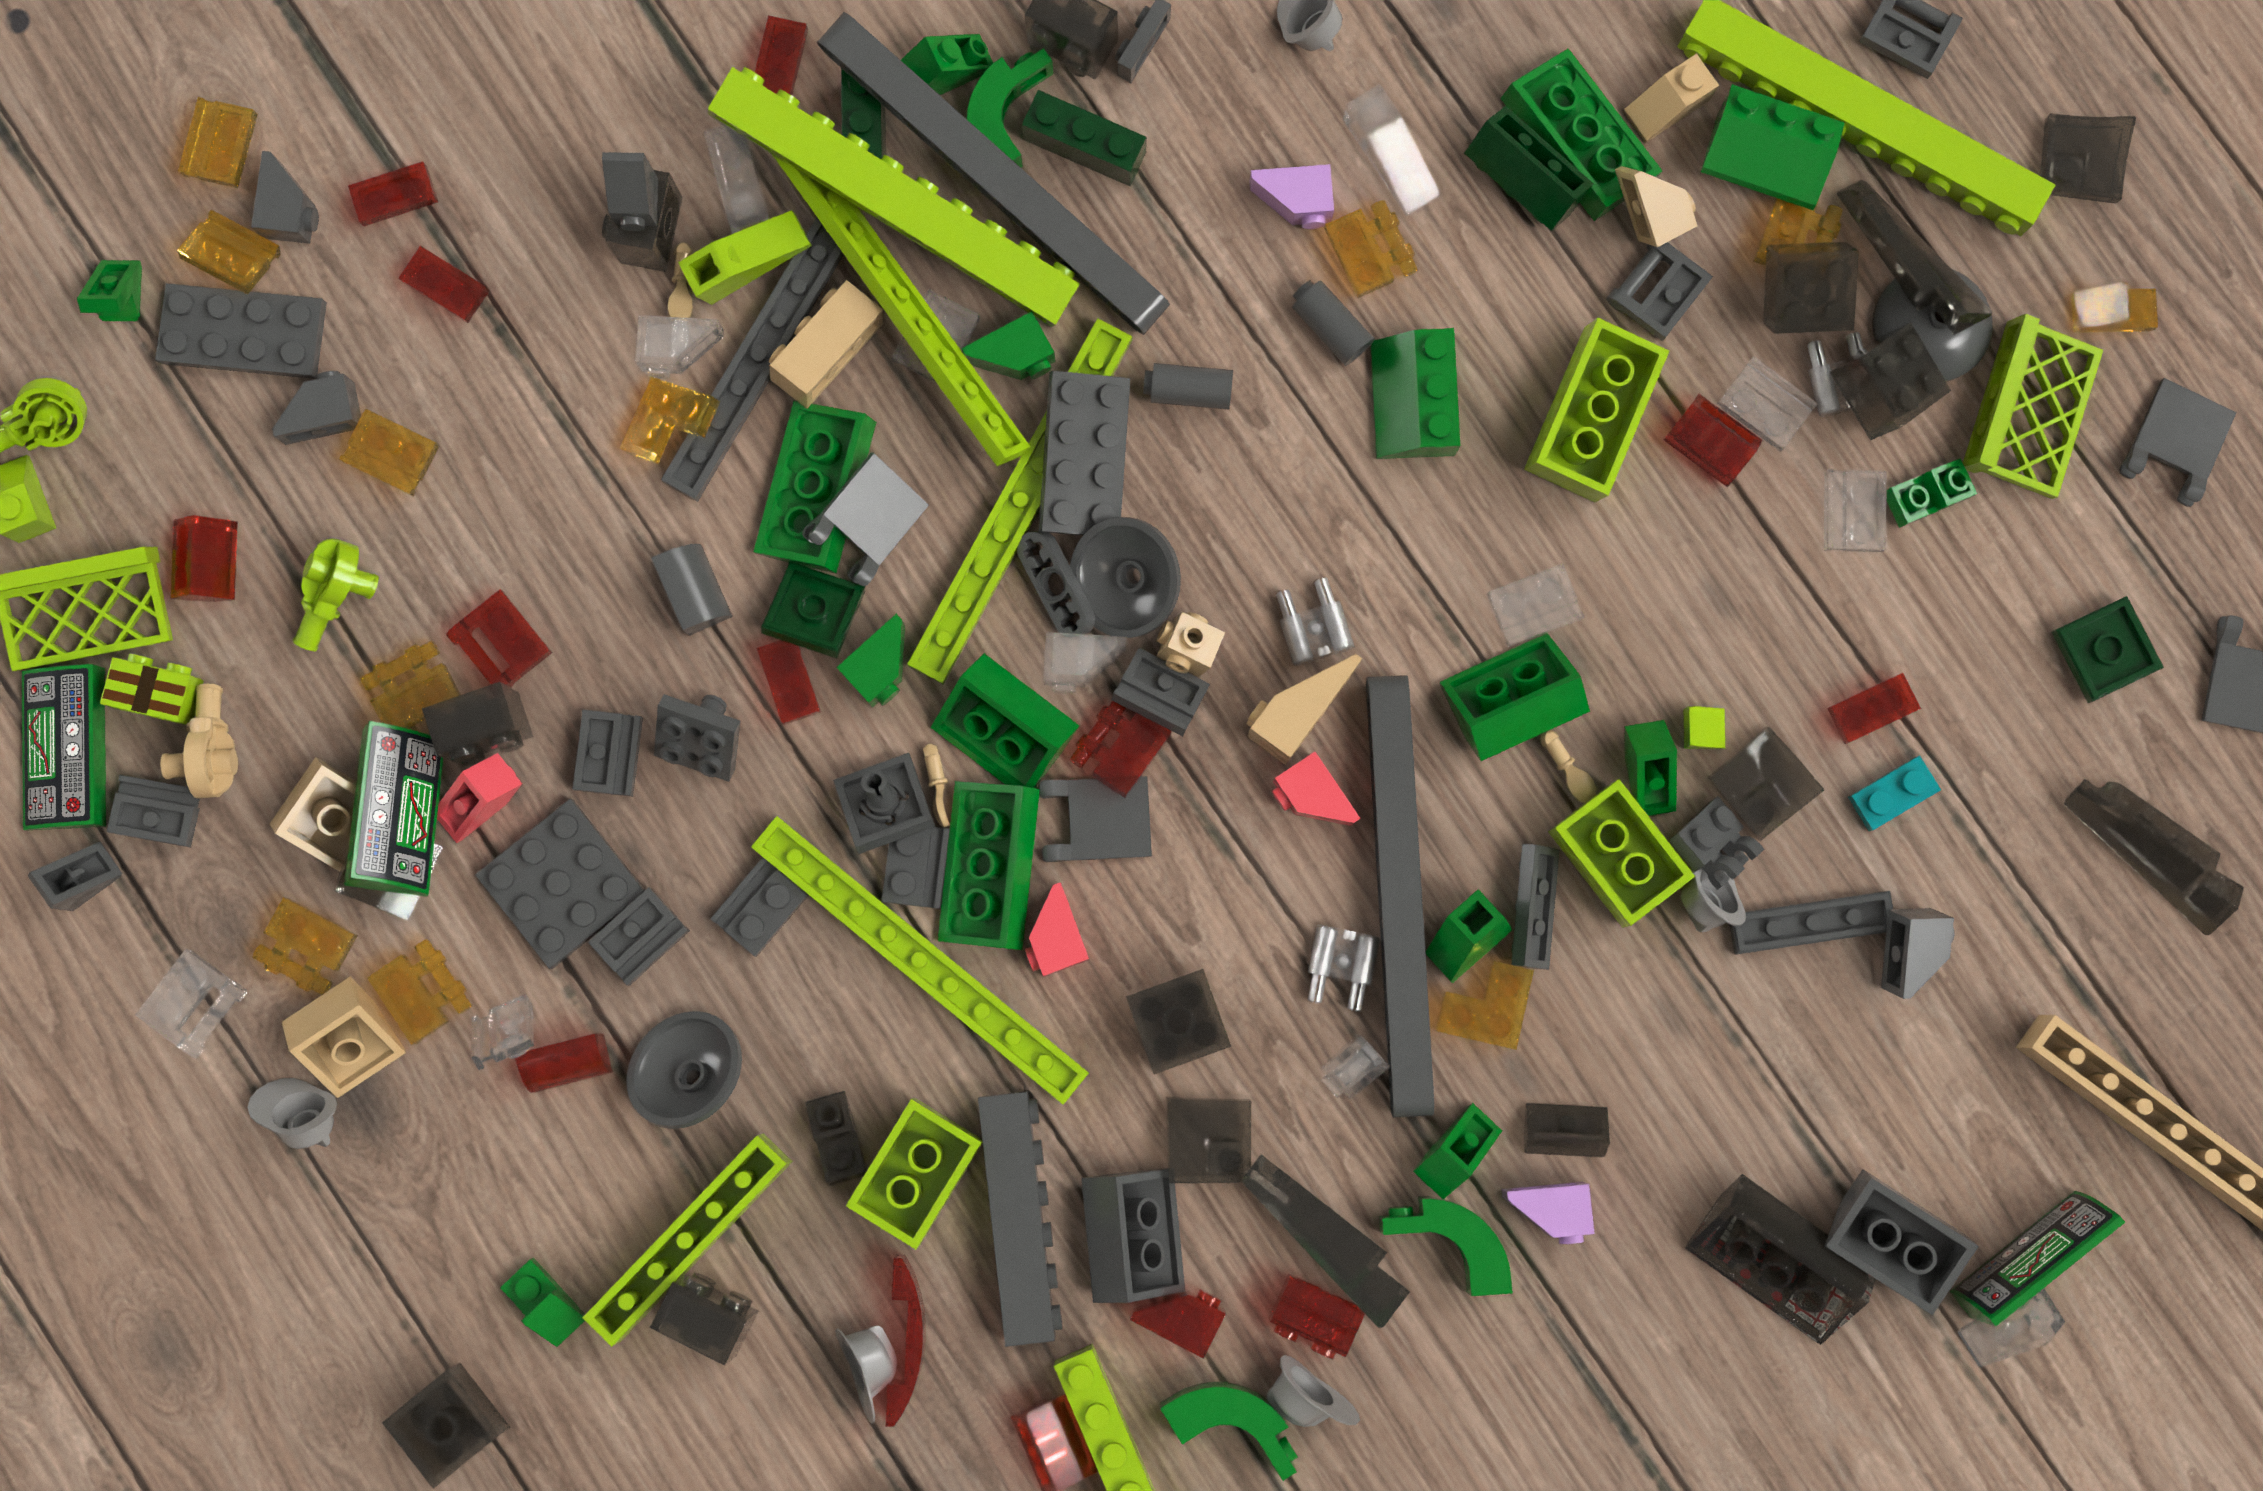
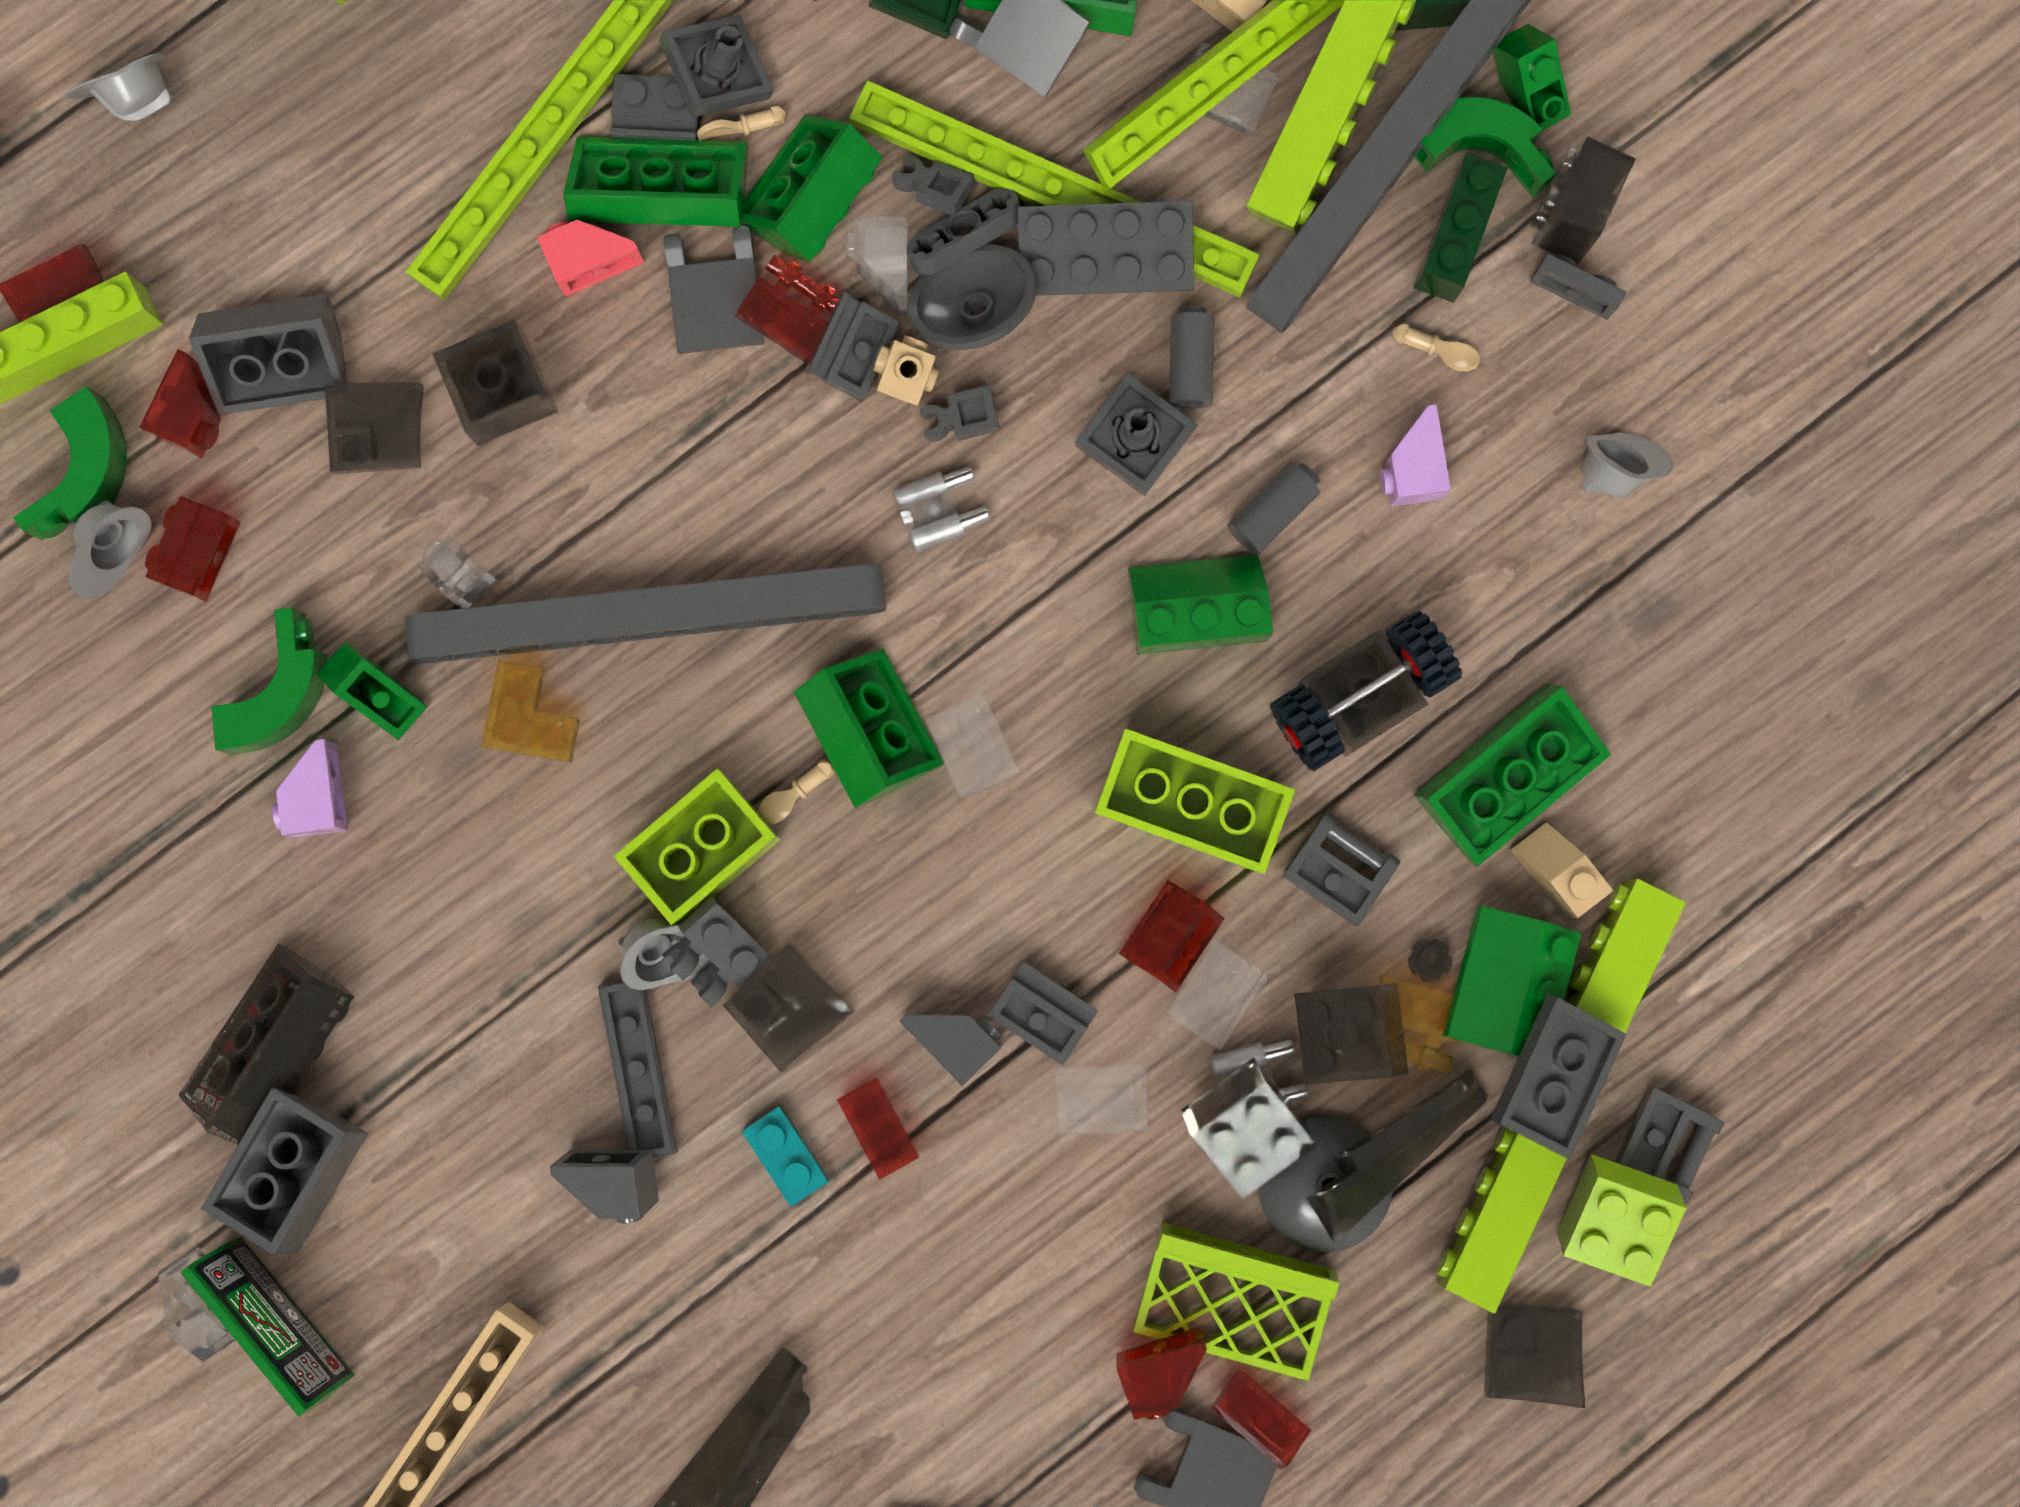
camera: 85 degrees right, 0 degrees up
clear smoke slope [805,1091,867,1186] -> none
green slope [836,613,905,708] -> none
lime brick [846,1098,983,1250] -> none
clear red slope [885,1255,926,1427] -> none
green slope [962,311,1056,380] -> none
dark grey brick [978,1091,1063,1347] -> none
clear smoke wedge [1242,1154,1410,1328] -> none
tan slope [1246,654,1362,765] -> none
coral slope [1272,752,1361,826] -> none
clear piece [1308,925,1380,1012] -> none
clear yellow plate [1324,200,1418,298] -> none
clear slope [1343,84,1440,216] -> none
green slope [1425,889,1513,984] -> none
dark green brick [1464,106,1594,231] -> none
dark grey plate [1511,844,1560,970] -> none
clear smoke slope [1524,1103,1610,1157] -> none
tan slope [1615,166,1697,247] -> none
green slope [1624,720,1677,816] -> none
lime slope [1683,706,1725,749] -> none
green slope [1882,458,1978,528] -> none
dark green plate [2051,596,2164,703] -> none
clear yellow slope [2072,282,2158,332] -> none
none -> dark grey plate [893,155,974,217]
none -> dark grey slope [899,1014,1001,1086]
none -> dark grey plate [920,385,1001,441]
none -> dark grey plate [988,961,1098,1065]
none -> dark grey plate [1075,373,1198,497]
none -> clear red slope [1116,1325,1207,1420]
none -> clear red plate [1211,1369,1311,1469]
none -> brick [1270,611,1462,772]
none -> tan piece [1392,324,1480,372]
none -> clear smoke plate [1408,939,1453,983]
none -> dark grey plate [1490,994,1627,1159]
none -> lime brick [1557,1154,1687,1287]

